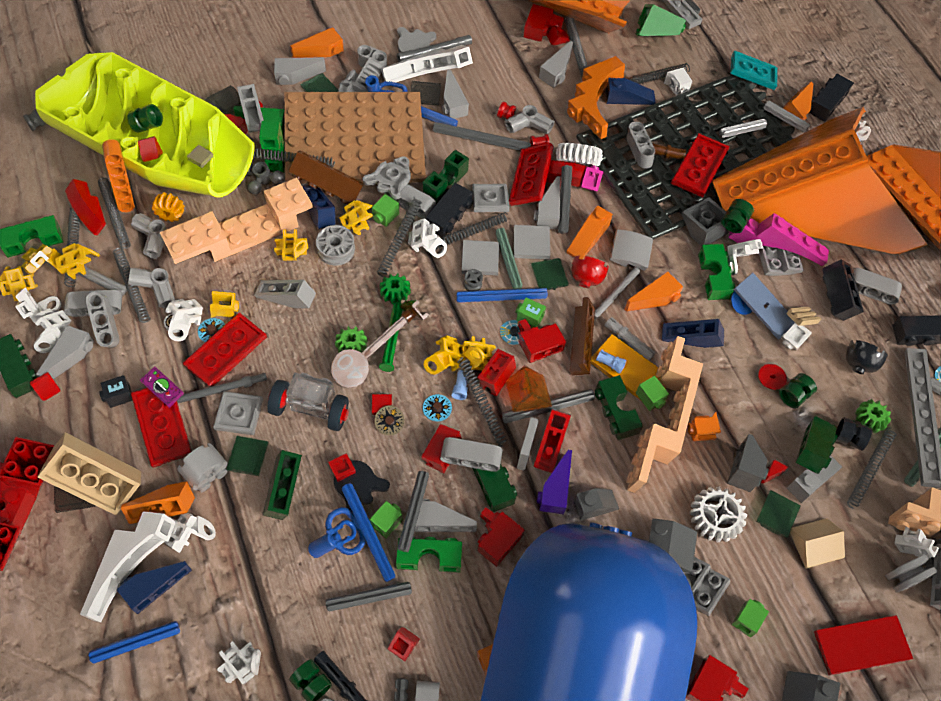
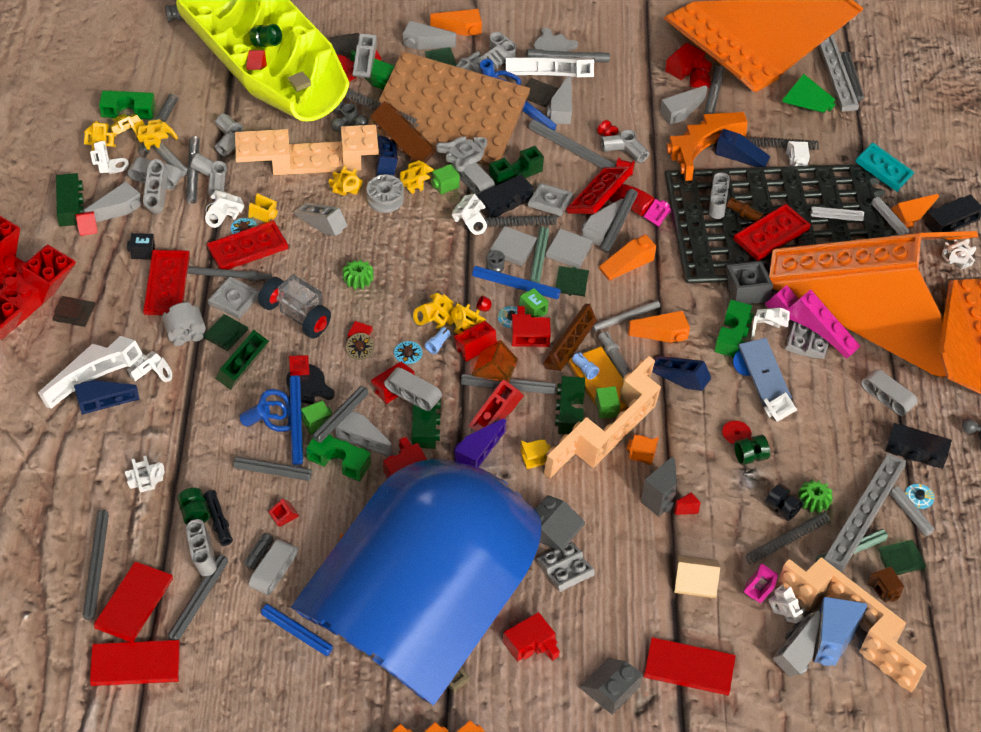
camera: 25 degrees right, 10 degrees down
white piece [34,308,71,353] -> none
tan slope [38,432,141,515] -> none
red slope [65,179,106,236] -> none
blue axle [89,621,180,663] -> none
dark grey piece [98,178,131,248] -> none
orange beam [102,140,135,212] -> none
orange slope [120,481,195,524] -> none
tile [140,366,184,408] -> none
light orange gear [152,192,185,222] -> none
green arch [259,121,285,173] -> none
piece [330,300,429,388] -> none
dark grey piece [377,197,422,277] -> none
green gear [379,273,411,305] -> none
green axle [379,302,403,372] -> none
dark grey piece [457,357,508,447] -> none
light grey tile [517,417,538,471] -> none
white gear [556,143,603,166] -> none
red cylinder [571,256,609,288] -> none
dark grey slope [574,488,619,521] -> none
light grey slope [610,229,653,271] -> none
white gear [690,486,747,542] -> none
dark green wheel [721,199,754,233] -> none
bright green brick [732,599,769,638] -> none
clear green piece [756,490,801,538] -> none
tan tile [786,307,821,326] -> none
light grey slope [787,456,842,503] -> none
dark green brick [795,416,837,474] -> none
black brick [822,259,864,321] -> none
black cylinder [846,340,888,375] -> none
light grey wheel [885,554,937,593] -> none
none -> red hinge [476,295,492,312]
none -> yellow window [520,439,551,469]
none -> dark pink window [743,563,779,603]

